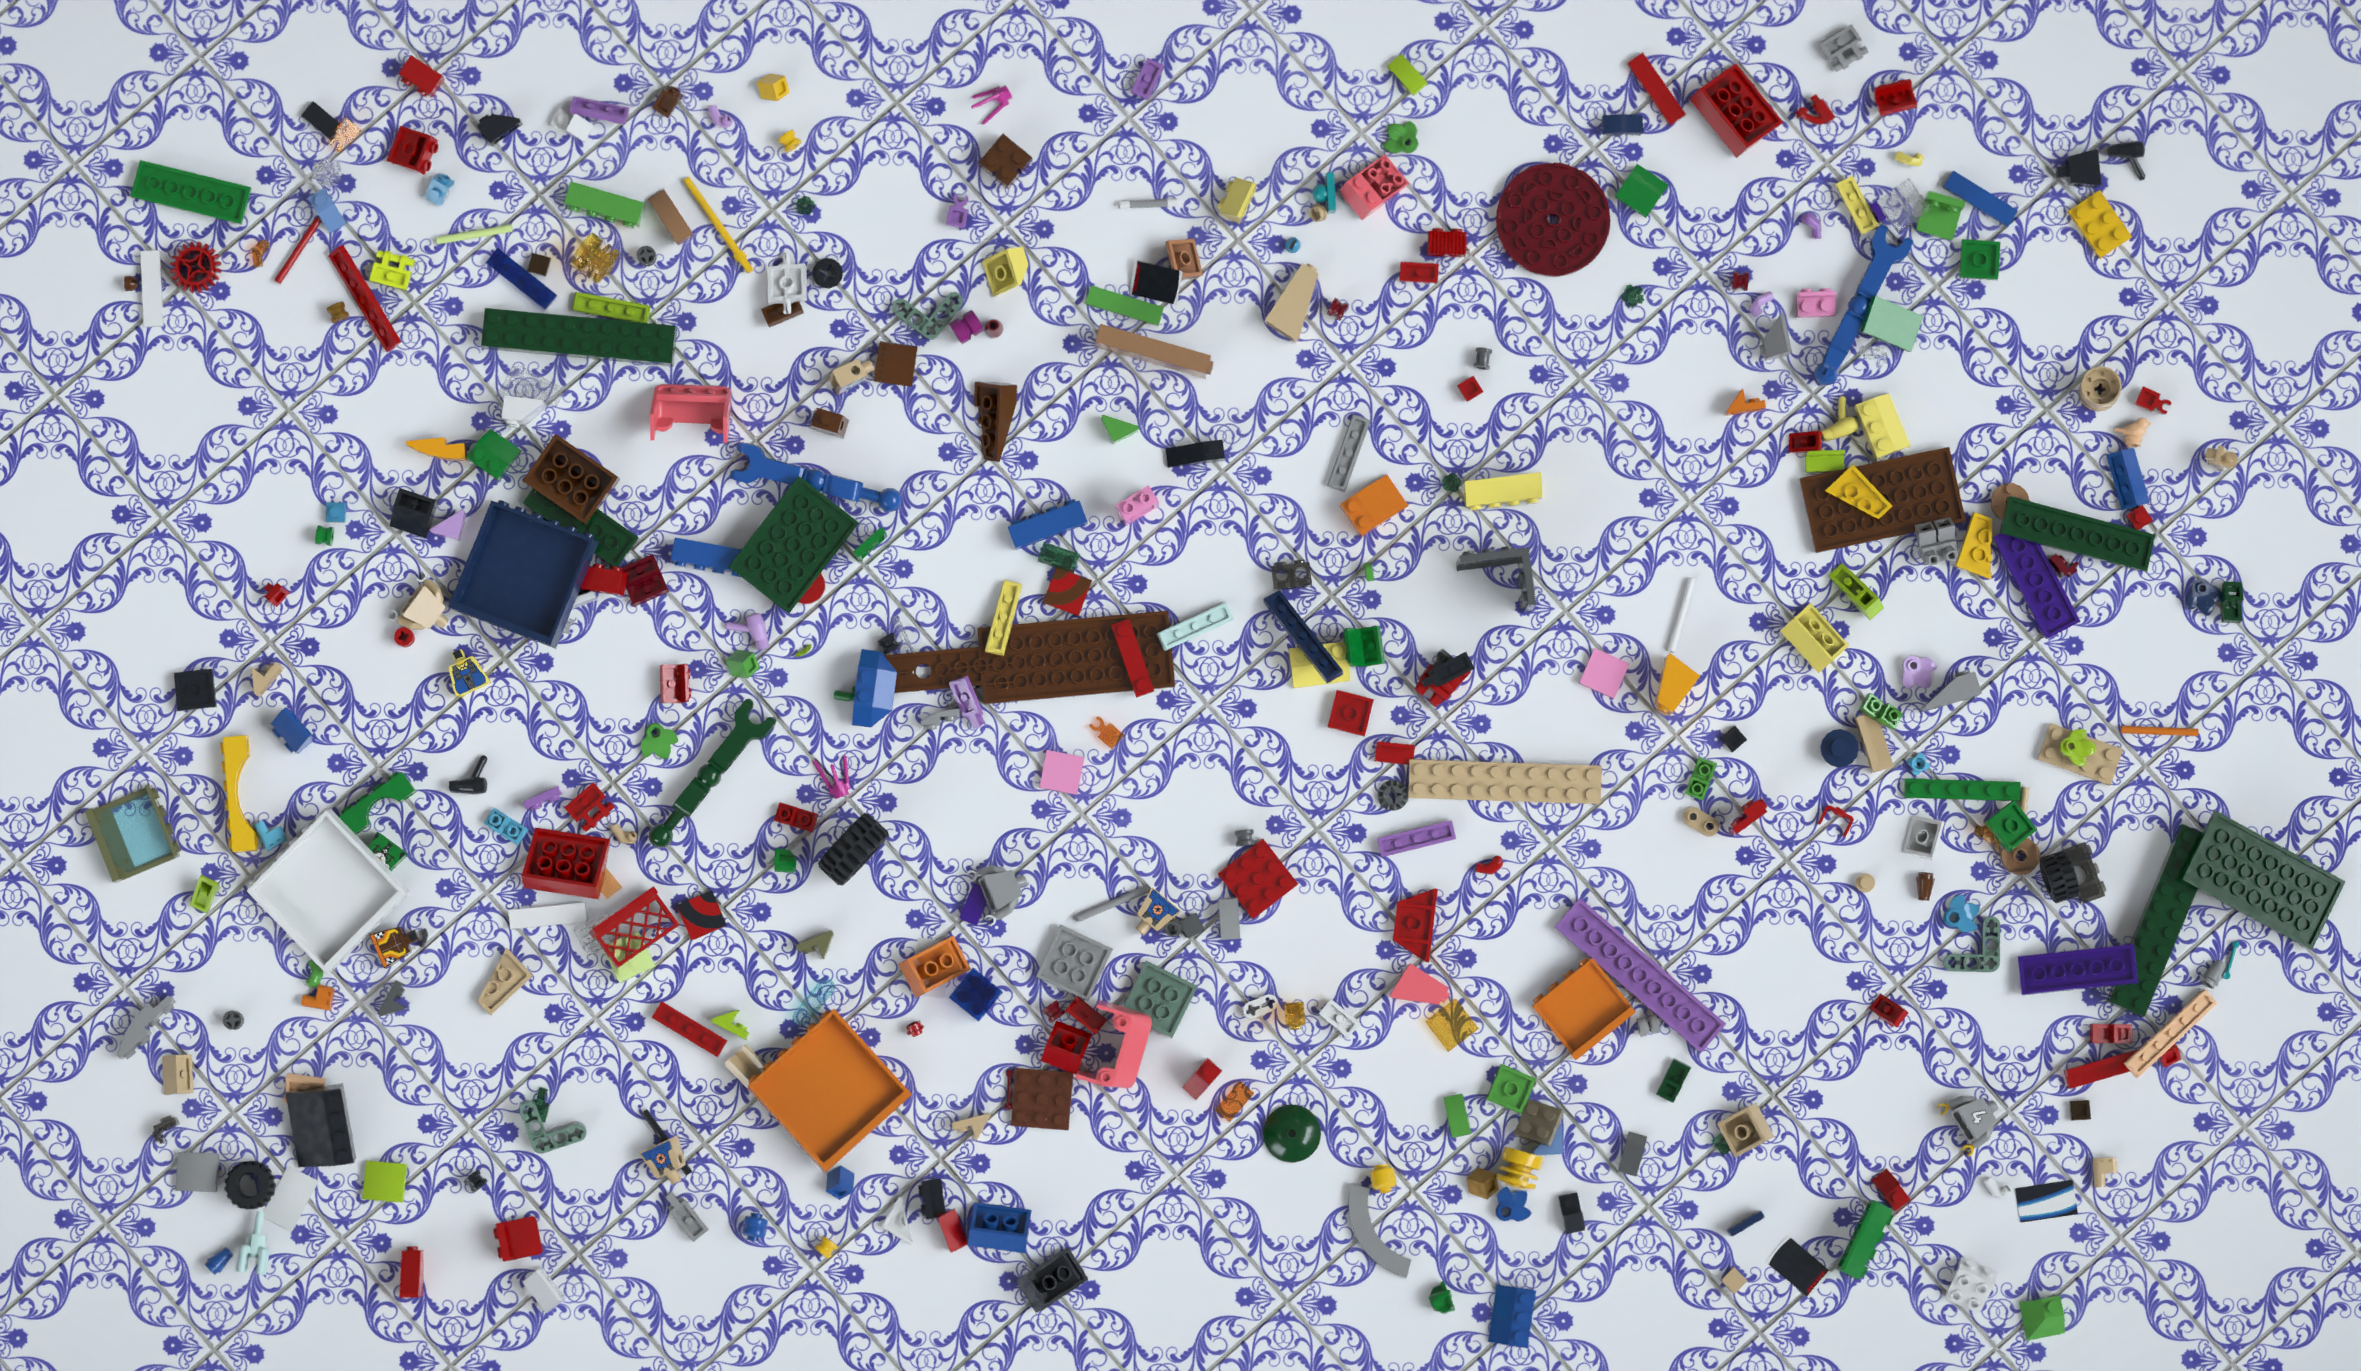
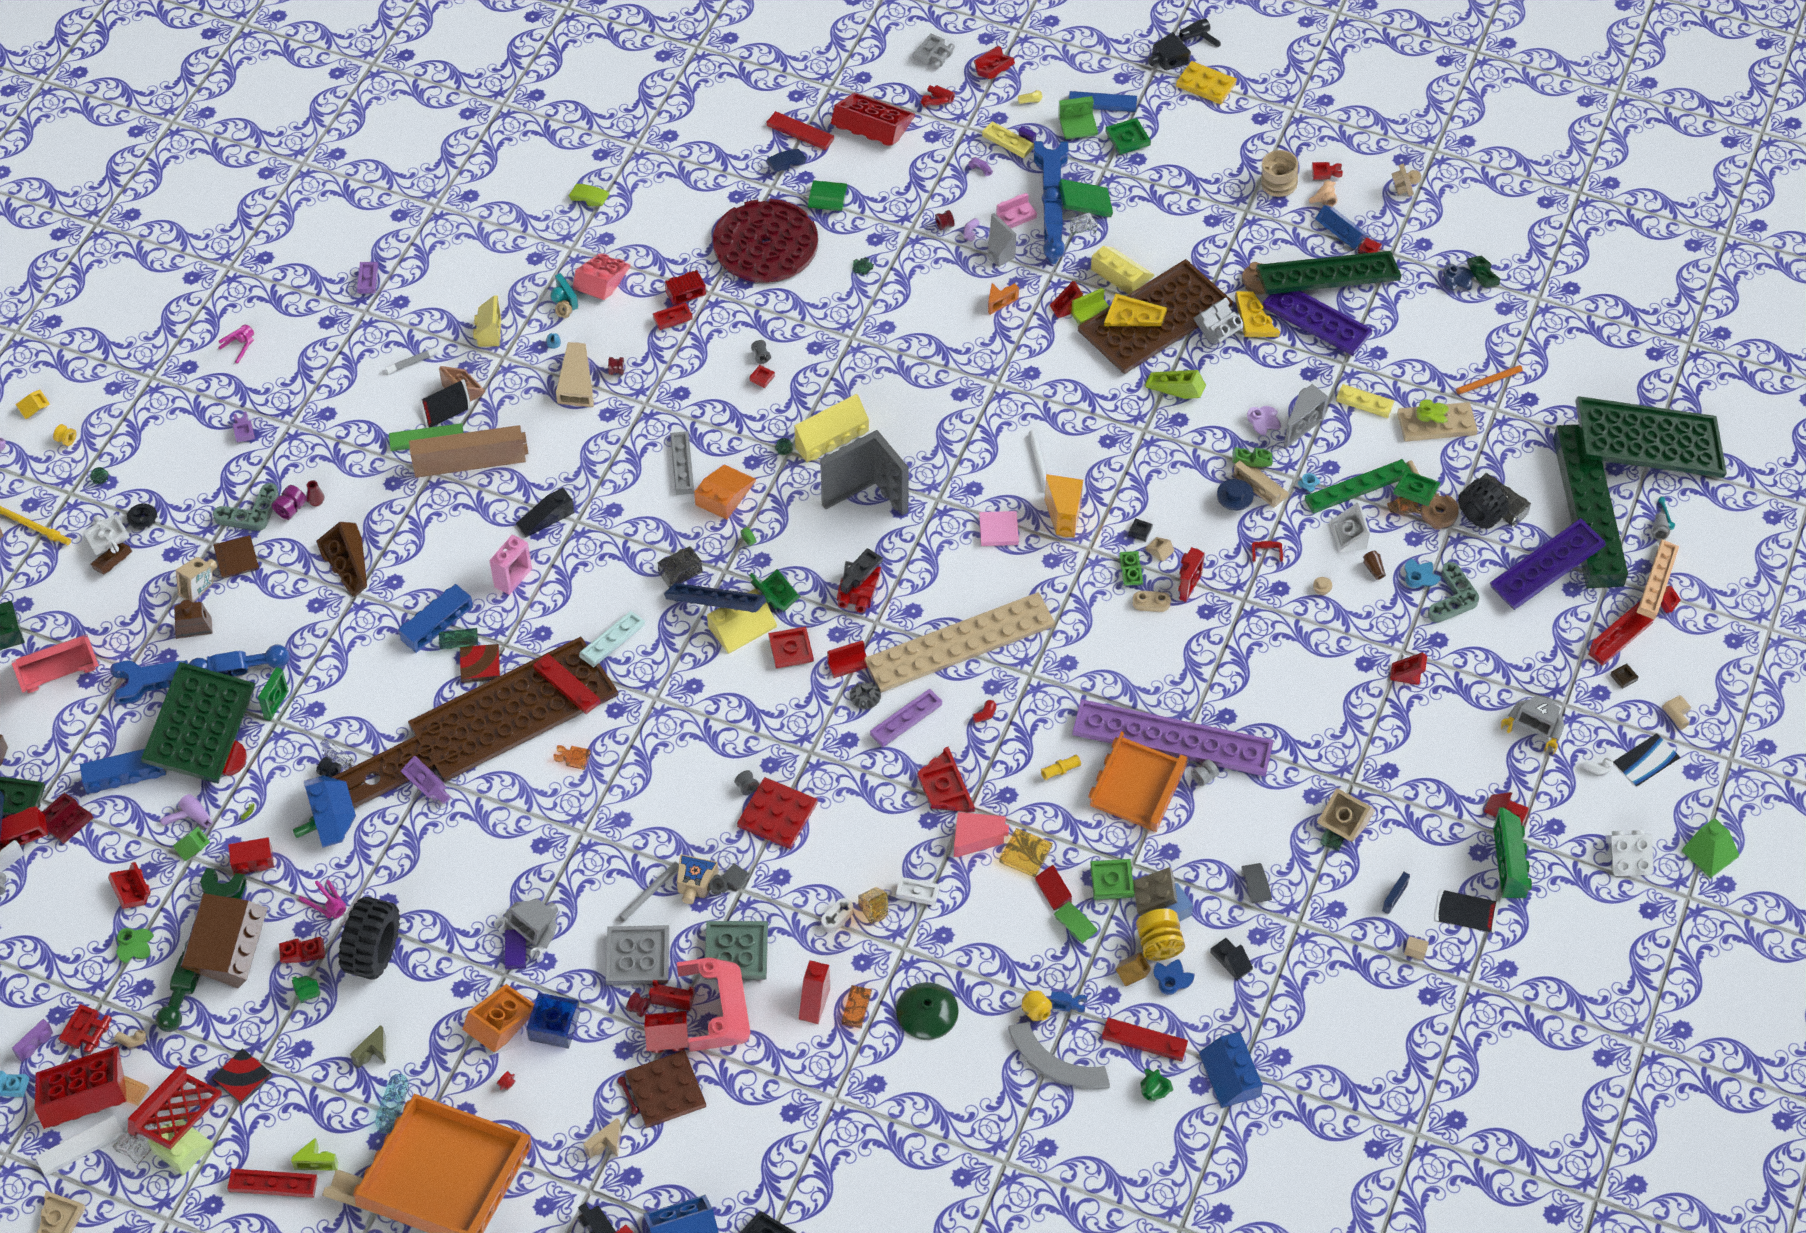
camera: 25 degrees left, 30 degrees down
light grey slope [921,709,960,730] -> none
reddish brown piece [979,133,1033,190] -> none
light yellow slope [982,247,1029,297] -> none
light yellow tile [985,580,1022,656] -> none
bright pink tile [1039,750,1084,795] -> none
bright green slope [1101,414,1139,444] -> none
light grey slope [1218,897,1240,940] -> none
bright green plate [1383,121,1418,154] -> none
dark green slope [1656,1058,1691,1103] -> none
light yellow slope [1780,603,1849,673] -> none
light yellow piece [1821,396,1858,442] -> none
clear slope [1877,178,1931,233] -> none
dark red bracket [2048,553,2079,578] -> none
slope [2090,1024,2132,1044] -> none
none -> reddish brown slope [180,893,268,988]
none -> red brick [228,837,274,874]
none -> red slope [1035,865,1072,911]
none -> yellow pin [1041,754,1081,780]
none -> blue plate [1050,991,1087,1013]
none -> red plate [1102,1017,1188,1062]
none -> tan slope [1145,537,1174,561]
none -> light yellow plate [1336,384,1394,418]

